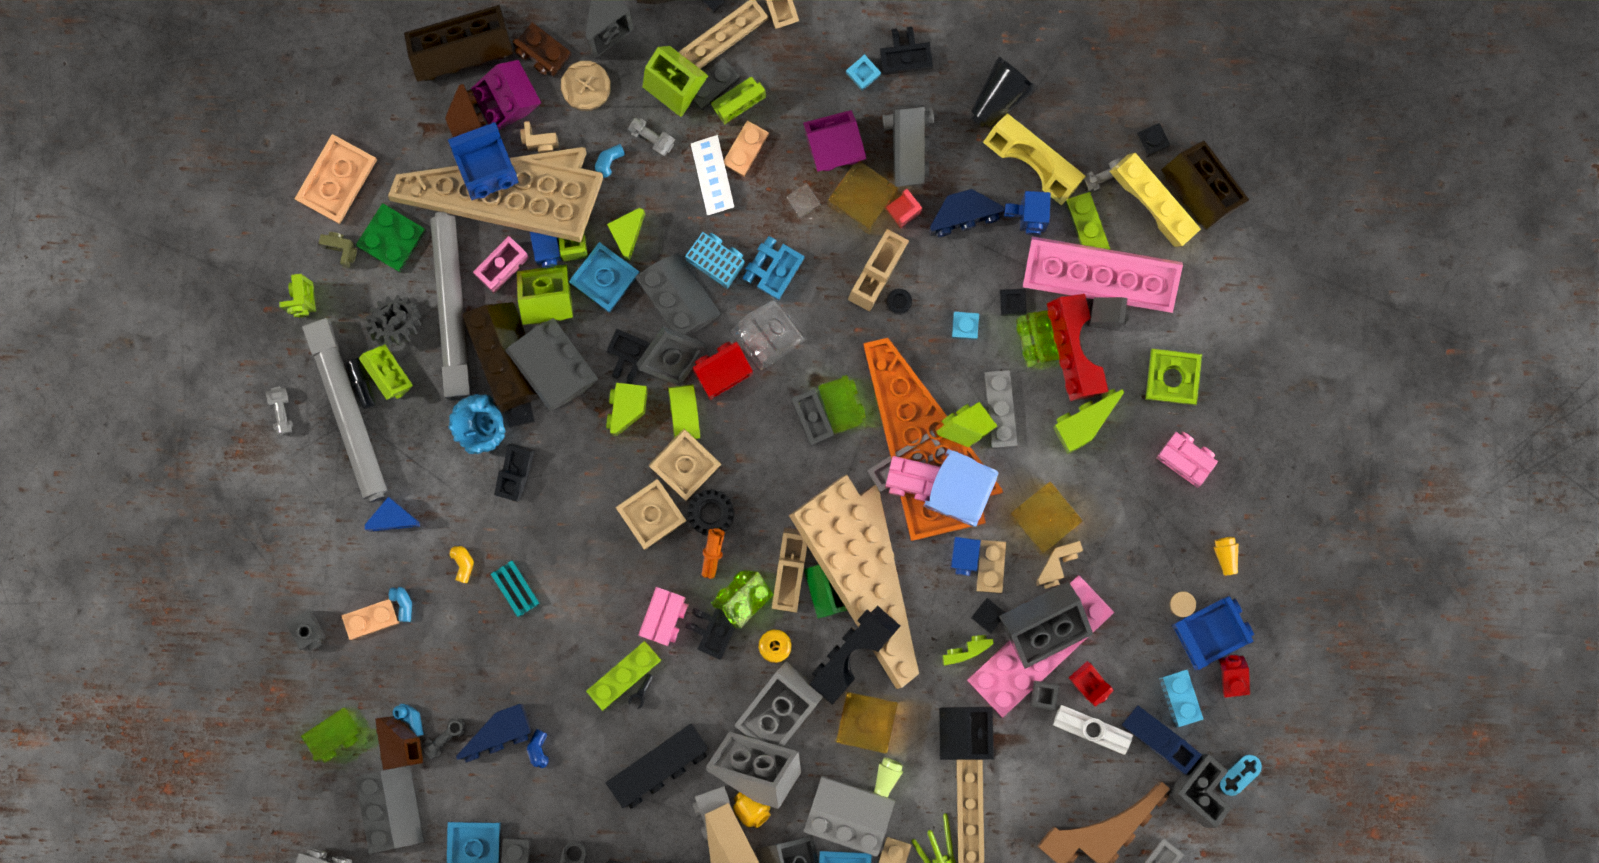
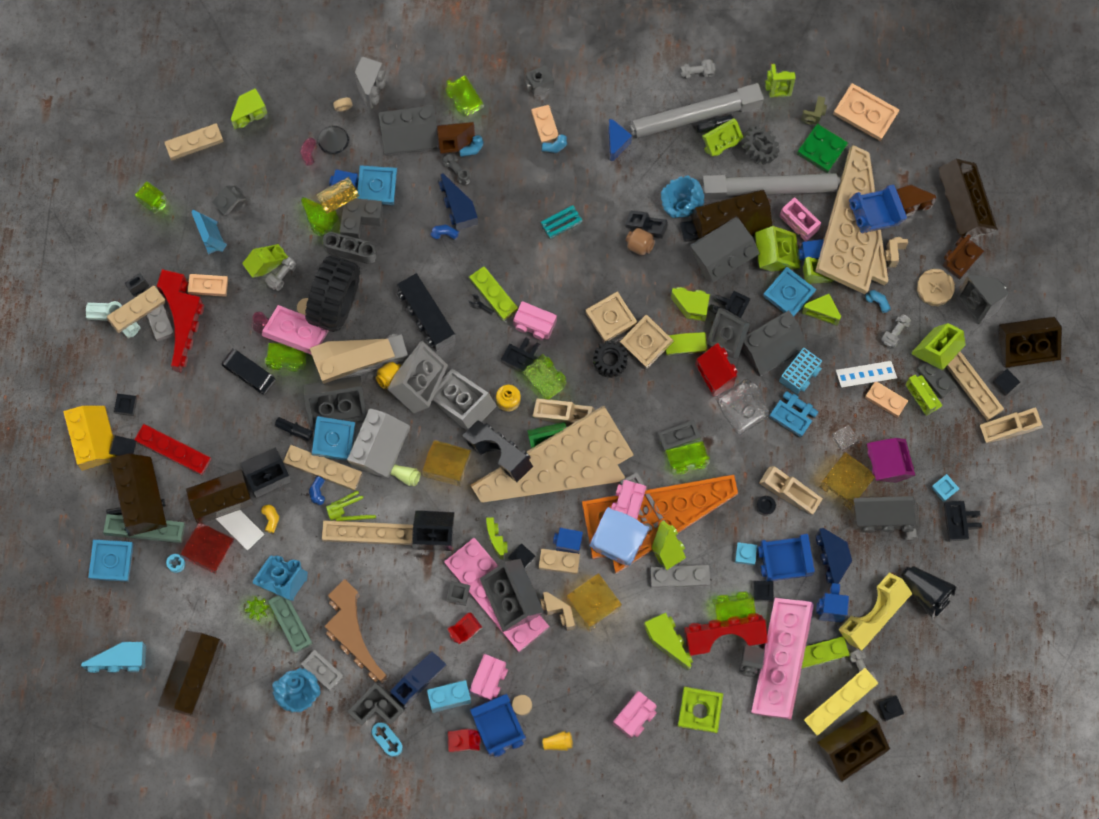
camera: 90 degrees right, 10 degrees down
yellow arm [449,546,474,584] -> none
magenta slope [471,60,541,130] -> none
orange axle [701,528,725,579] -> none
coral panel [886,189,922,228] -> none
white piece [1053,705,1133,755] -> none
none -> bright pink brick [469,654,508,701]
none -> medium nougat head [626,228,655,256]
none -> blue panel [757,534,815,581]

